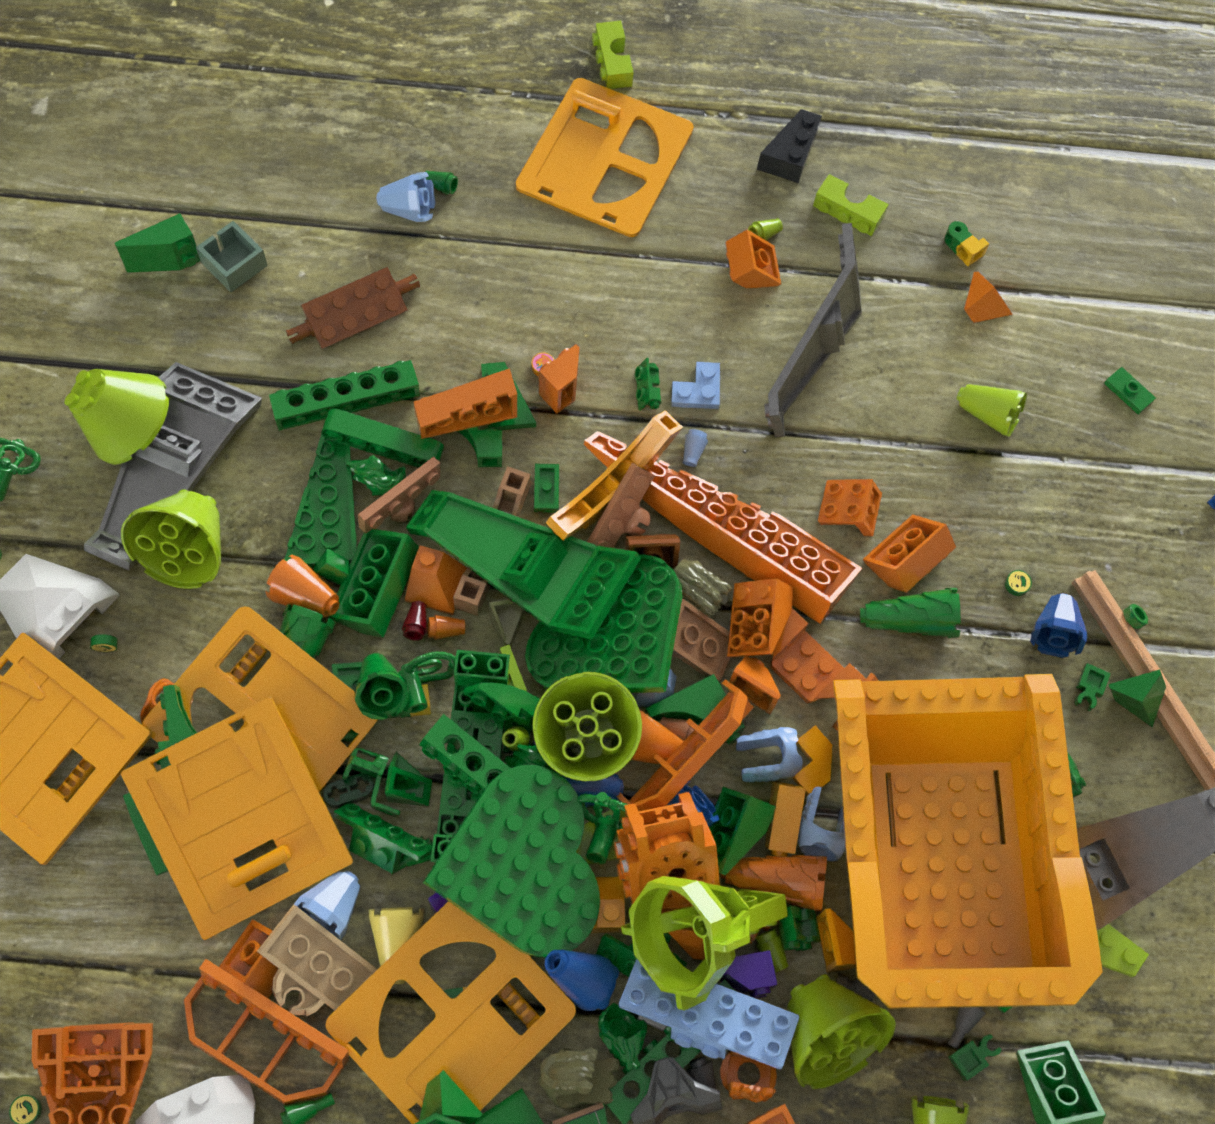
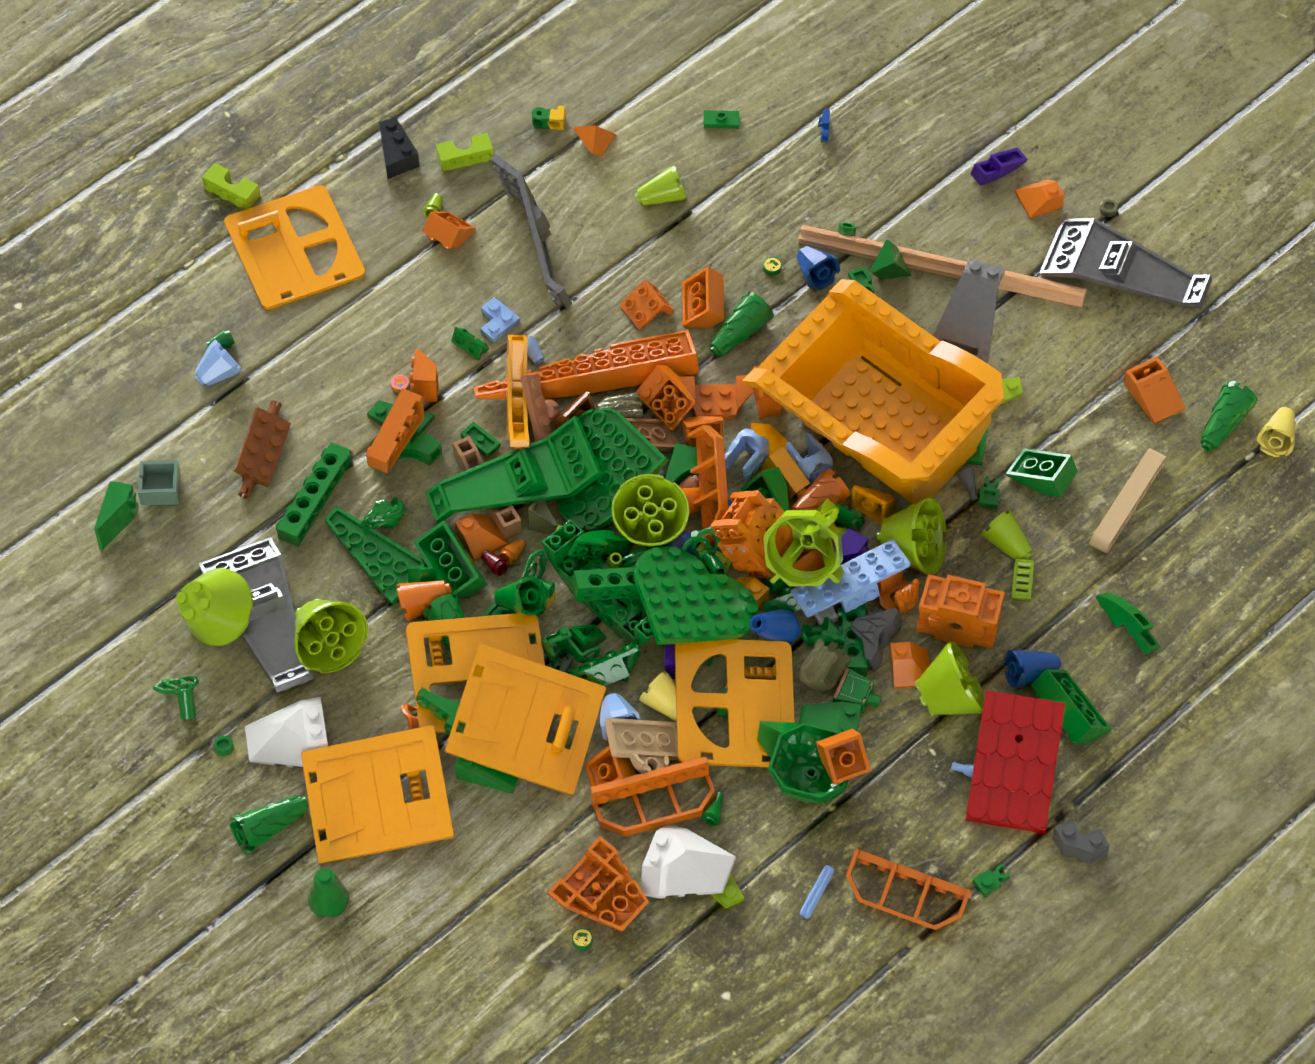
camera: 40 degrees left, 10 degrees down
green tile [90,634,118,652] -> none
green beam [321,409,444,468] -> none
nougat plate [358,457,440,534] -> none

